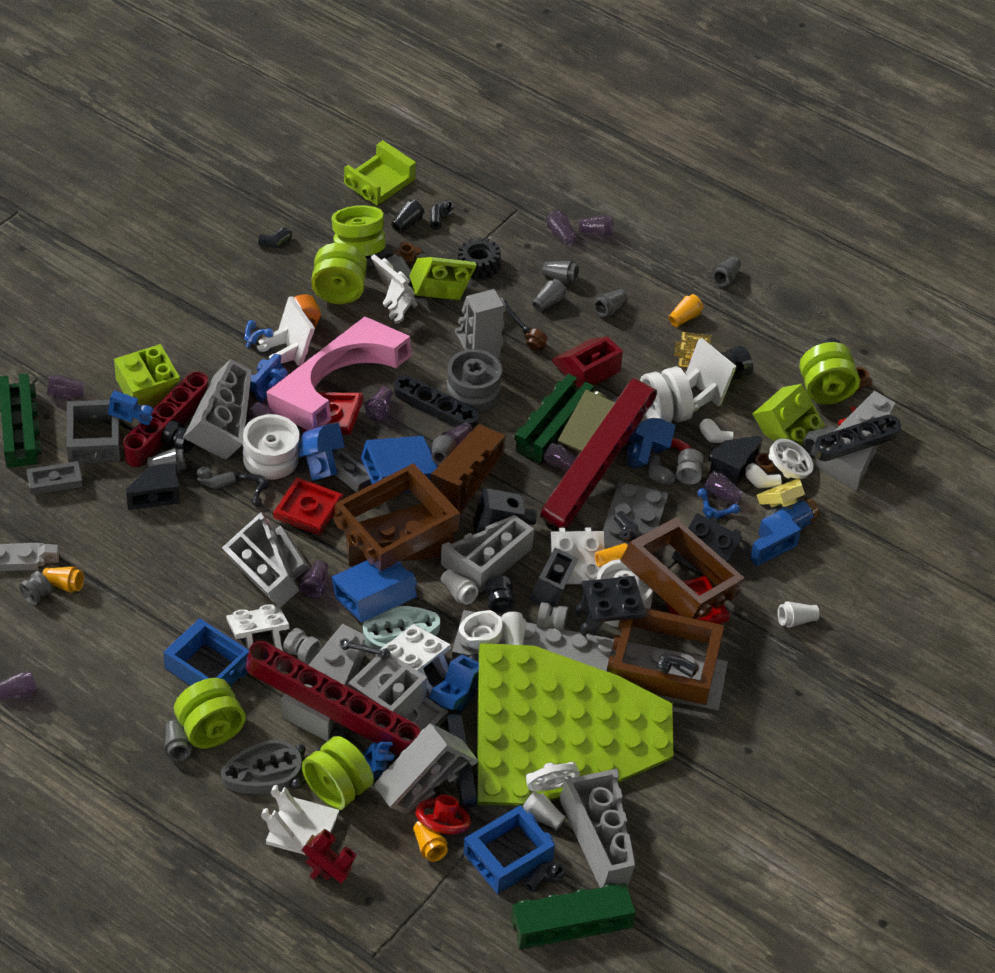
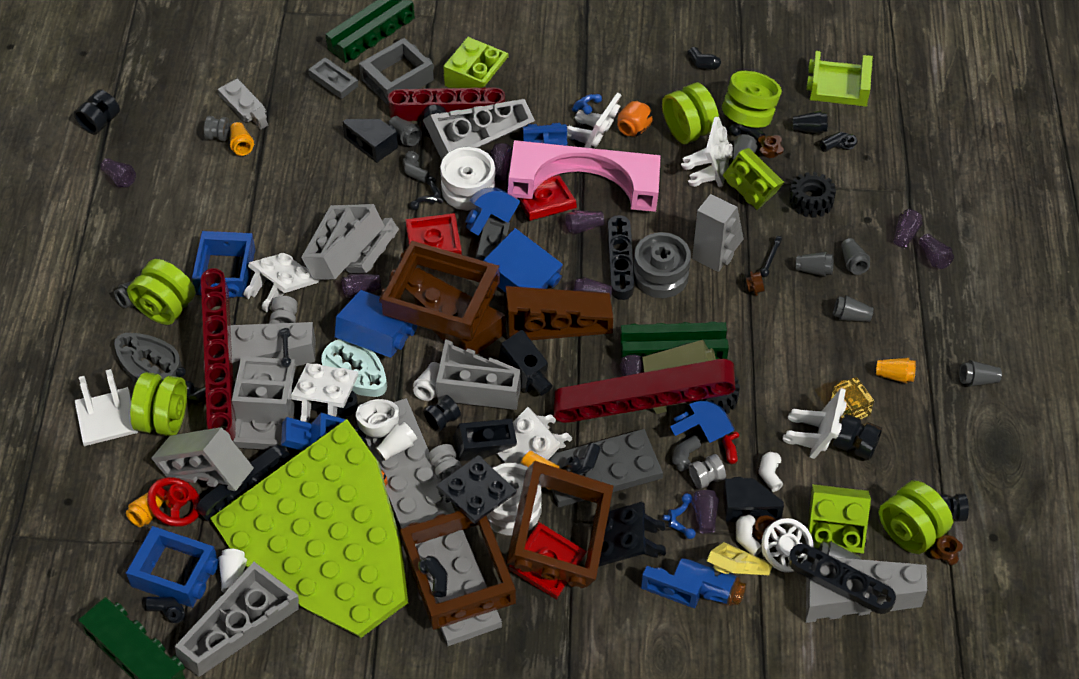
camera: 60 degrees right, 5 degrees up
clear purple cone [47,373,84,398] -> none
blue plate [108,390,154,425] -> none
dark red hips [301,829,357,884] -> none
blue plate [362,742,394,779] -> none
dark grey cone [432,435,457,465] -> none
white wheel [526,762,580,791] -> none
dark red slope [552,336,623,388] -> none
white wheel [640,366,694,423] -> none
white cone [778,601,819,628] -> none

